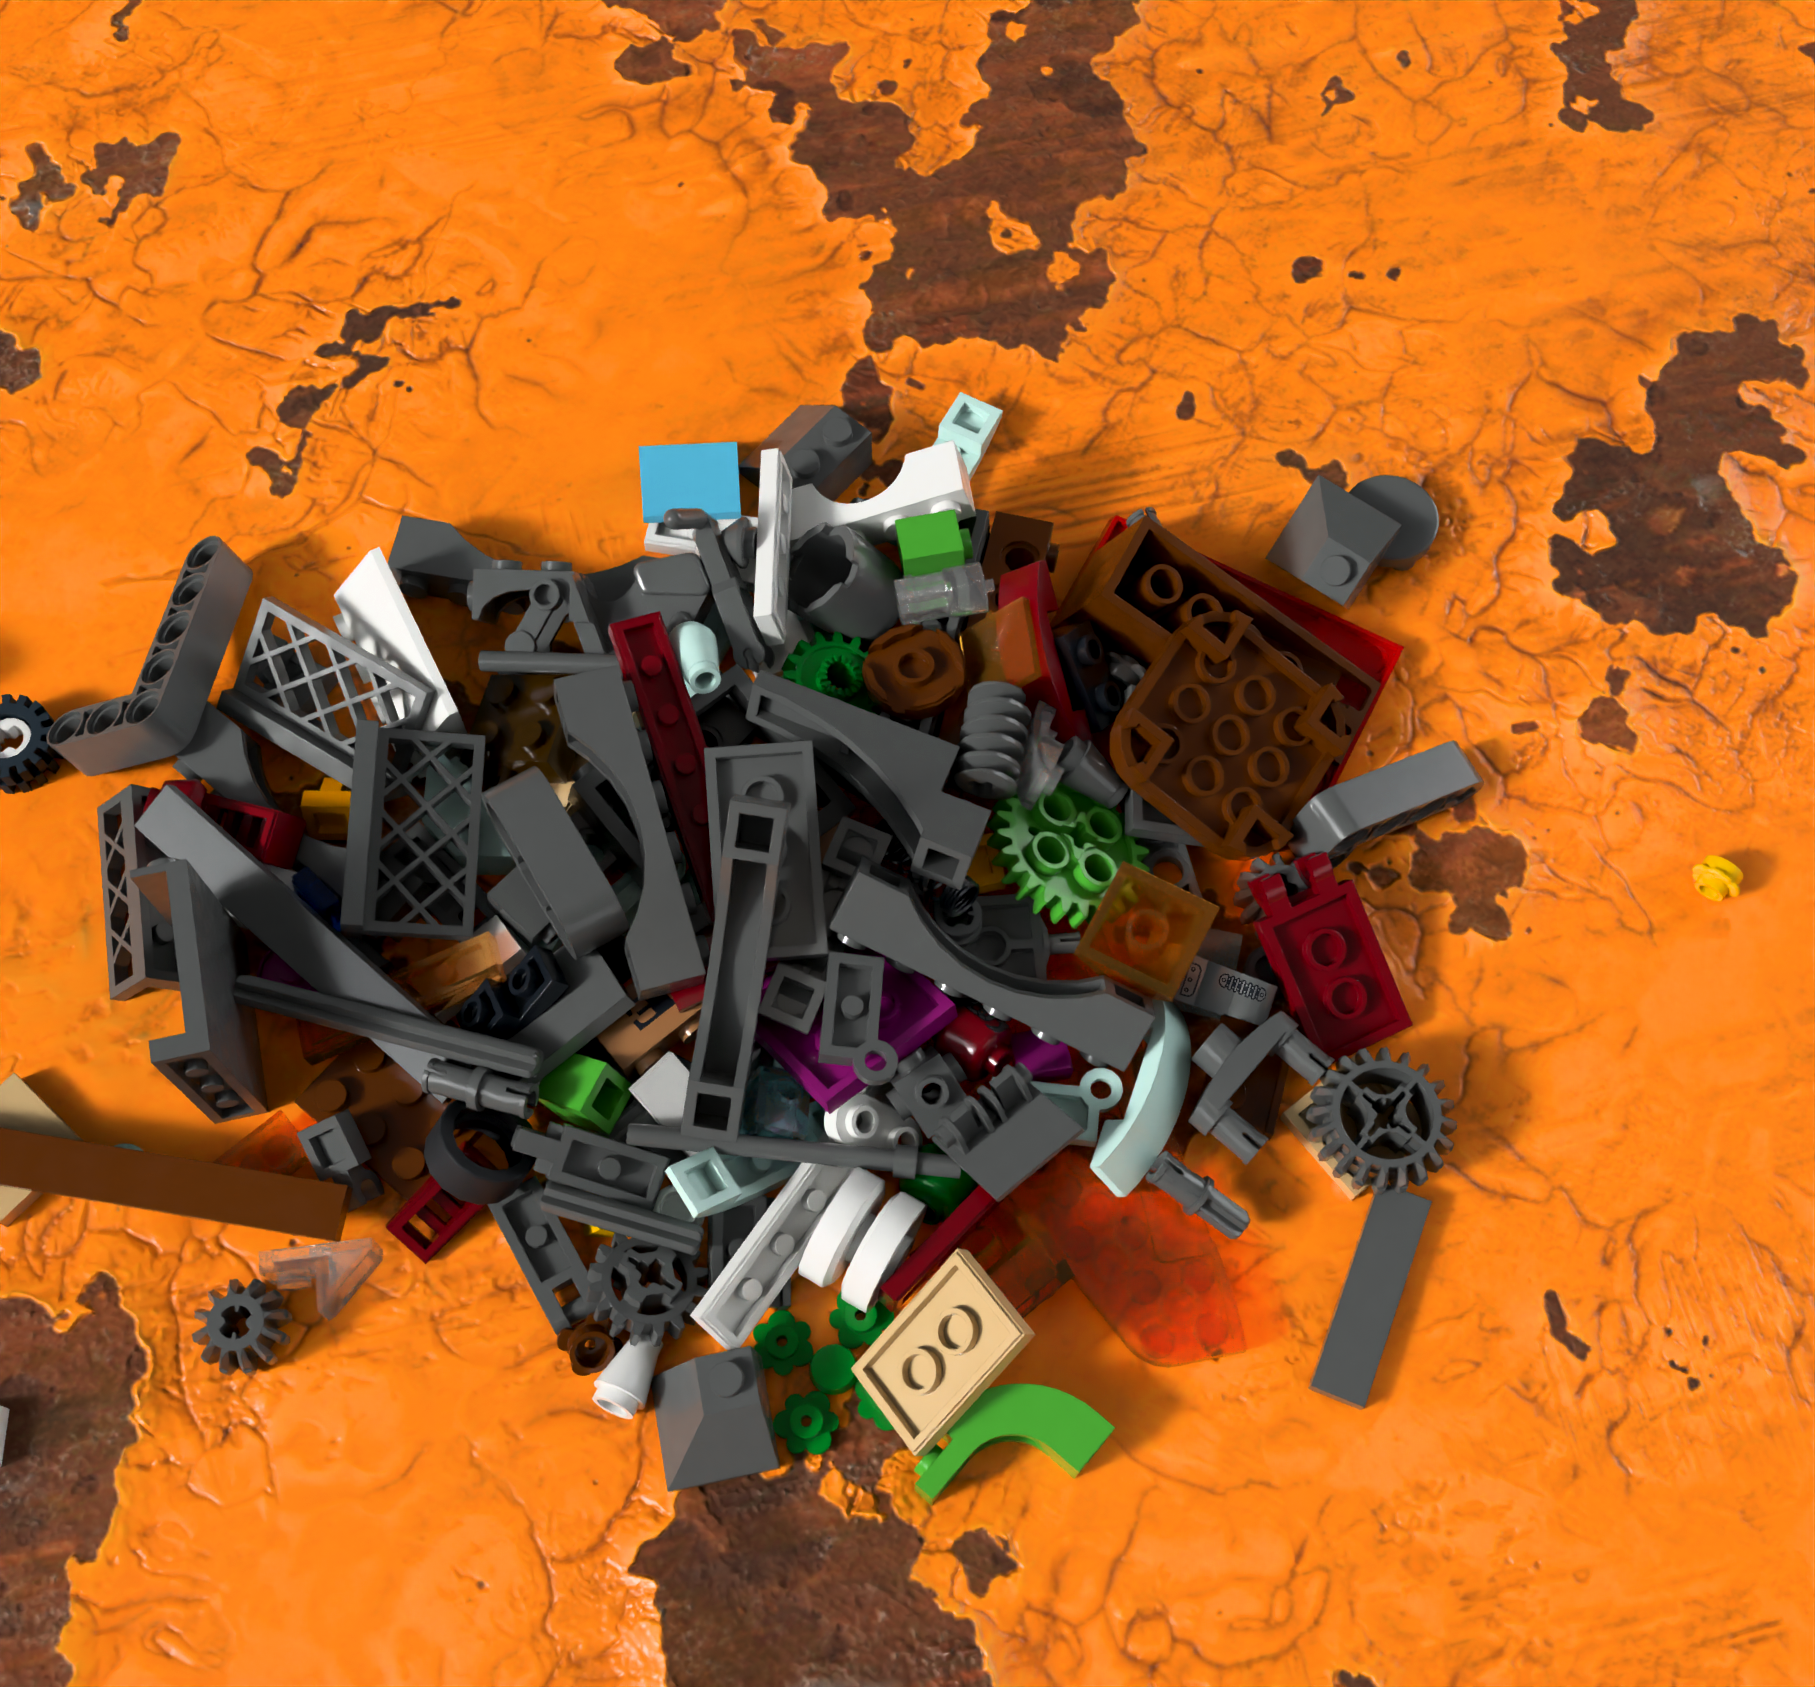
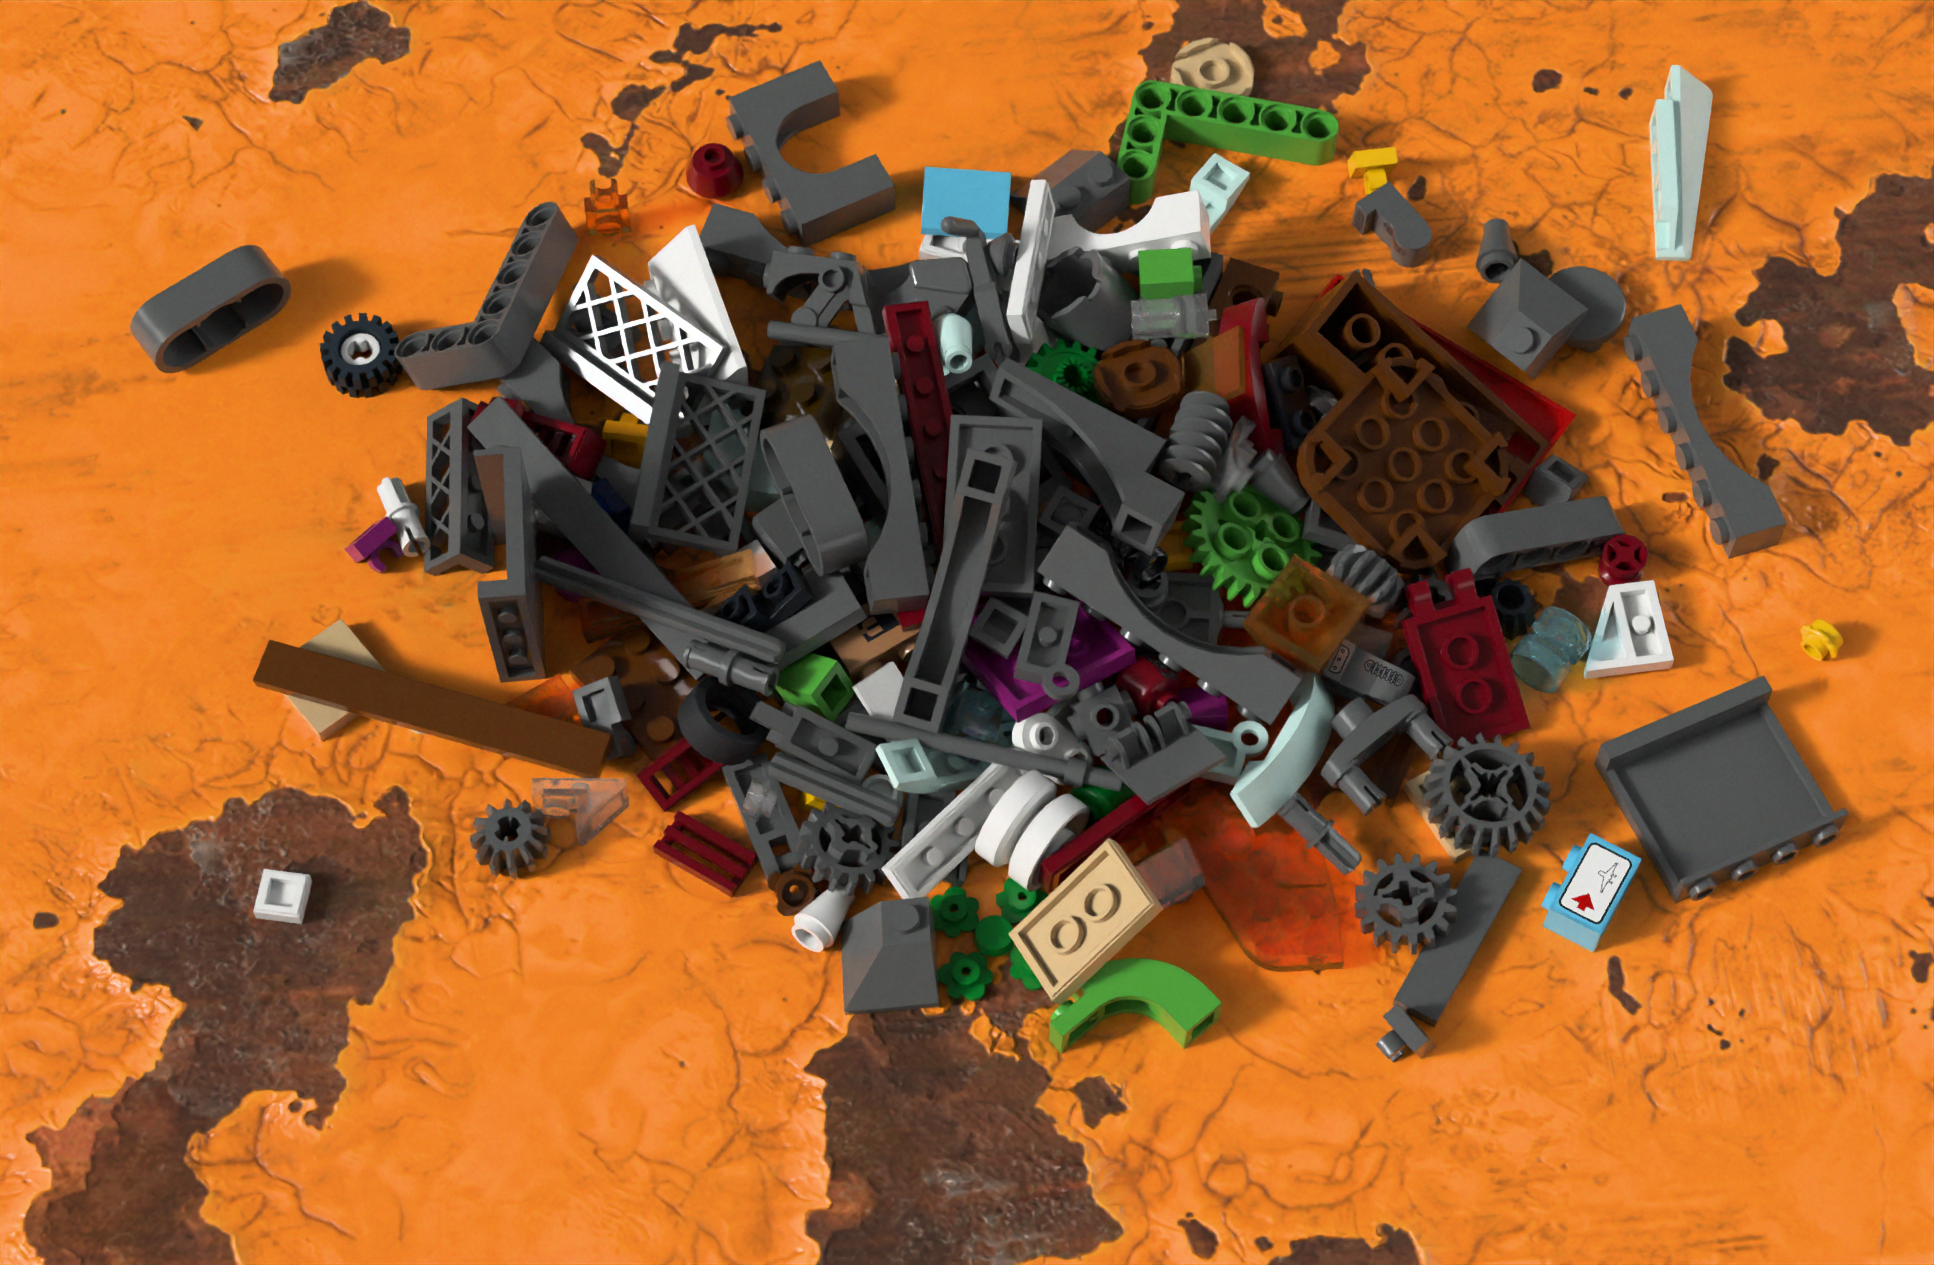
camera: 10 degrees right, 5 degrees down
none -> magenta tile [344,516,403,573]
none -> white axle [377,477,431,557]
none -> clear orange plate [584,178,632,237]
none -> dark red tile [653,810,758,898]
none -> dark red cone [686,143,744,199]
none -> dark grey arch [726,60,896,248]
none -> clear plate [741,777,779,822]
none -> bright green beam [1117,80,1339,205]
none -> tan tile [1170,38,1254,97]
none -> dark grey gear [1324,544,1404,618]
none -> yellow tile [1347,147,1398,196]
none -> dark grey leg [1352,182,1432,268]
none -> dark grey gear [1354,853,1457,955]
none -> dark grey tile [1376,1004,1436,1062]
none -> dark grey cone [1476,219,1519,284]
none -> black piece [1480,578,1539,641]
none -> clear light blue wheel [1509,606,1592,693]
none -> dark grey slope [1523,454,1590,506]
none -> brick [1541,833,1641,953]
none -> white wing [1583,580,1674,679]
none -> dark grey panel [1594,675,1848,903]
none -> dark red wheel [1597,534,1648,587]
none -> dark grey arch [1624,304,1787,559]
none -> light aqua wedge [1649,65,1713,261]

